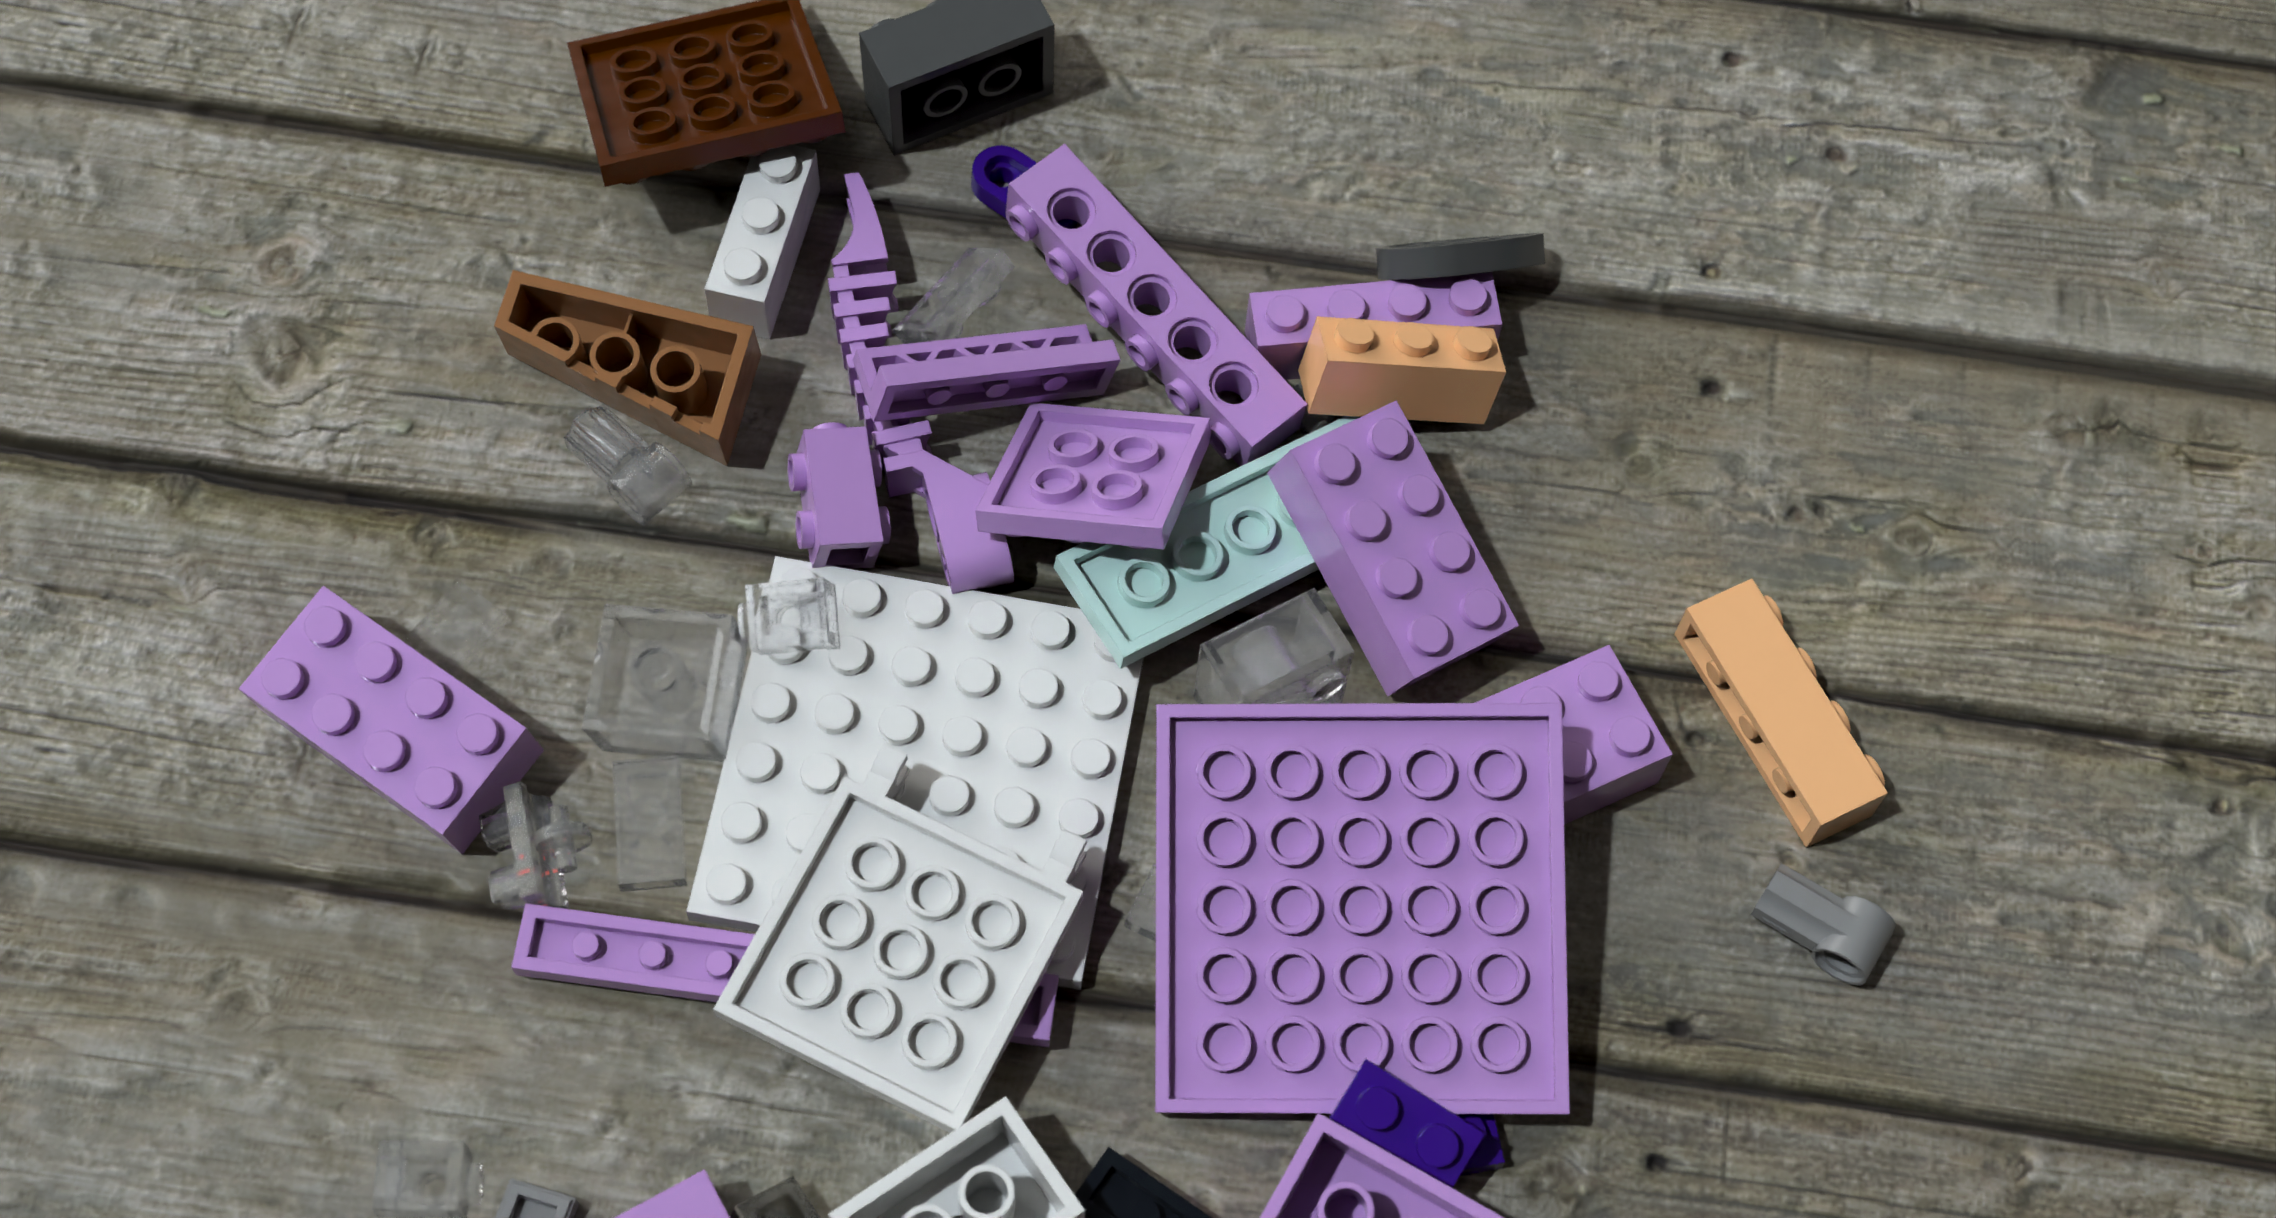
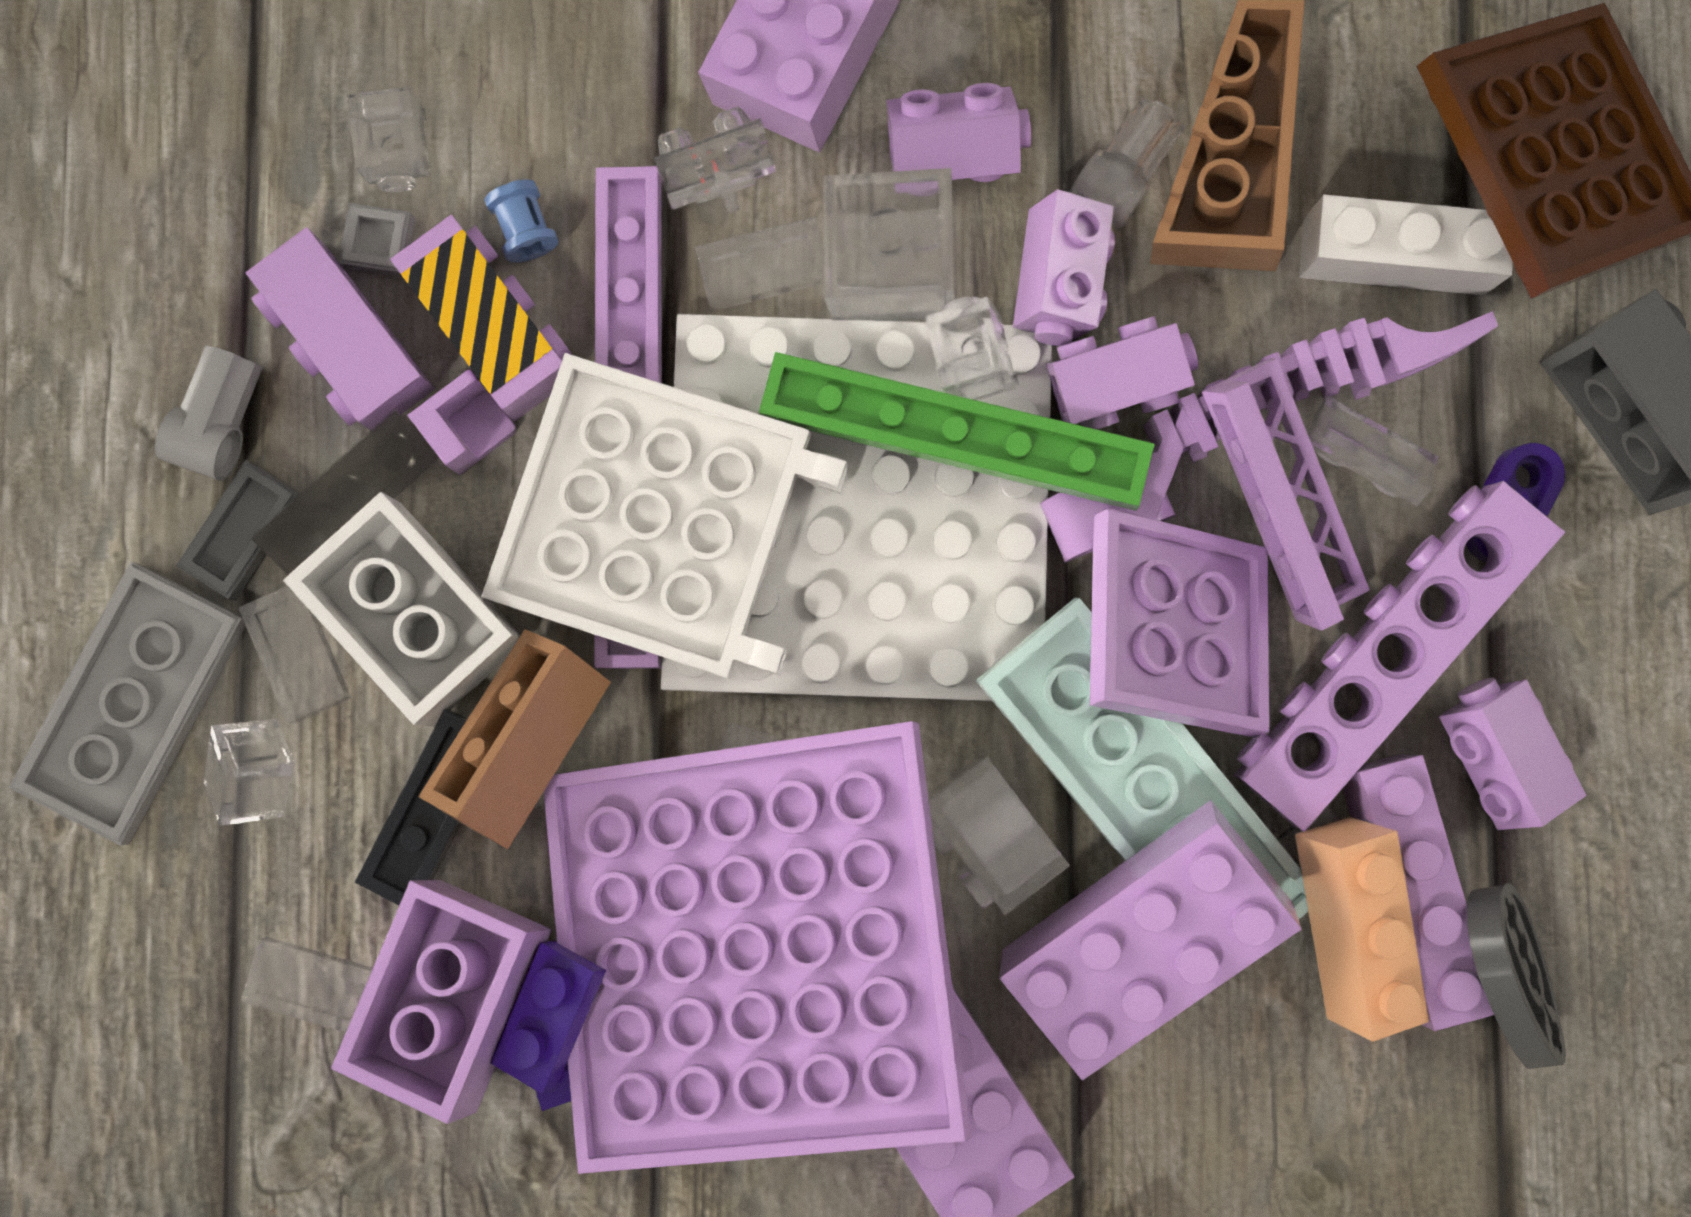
camera: 90 degrees right, 20 degrees up
none -> brick [390,214,572,422]
none -> lavender panel [407,370,517,475]
none -> medium nougat brick [418,629,611,850]
none -> medium blue bush [484,179,558,263]
none -> bright green plate [759,352,1155,511]
none -> lavender brick [886,83,1031,188]
none -> lavender brick [1013,189,1115,346]
none -> lavender brick [1439,677,1587,830]

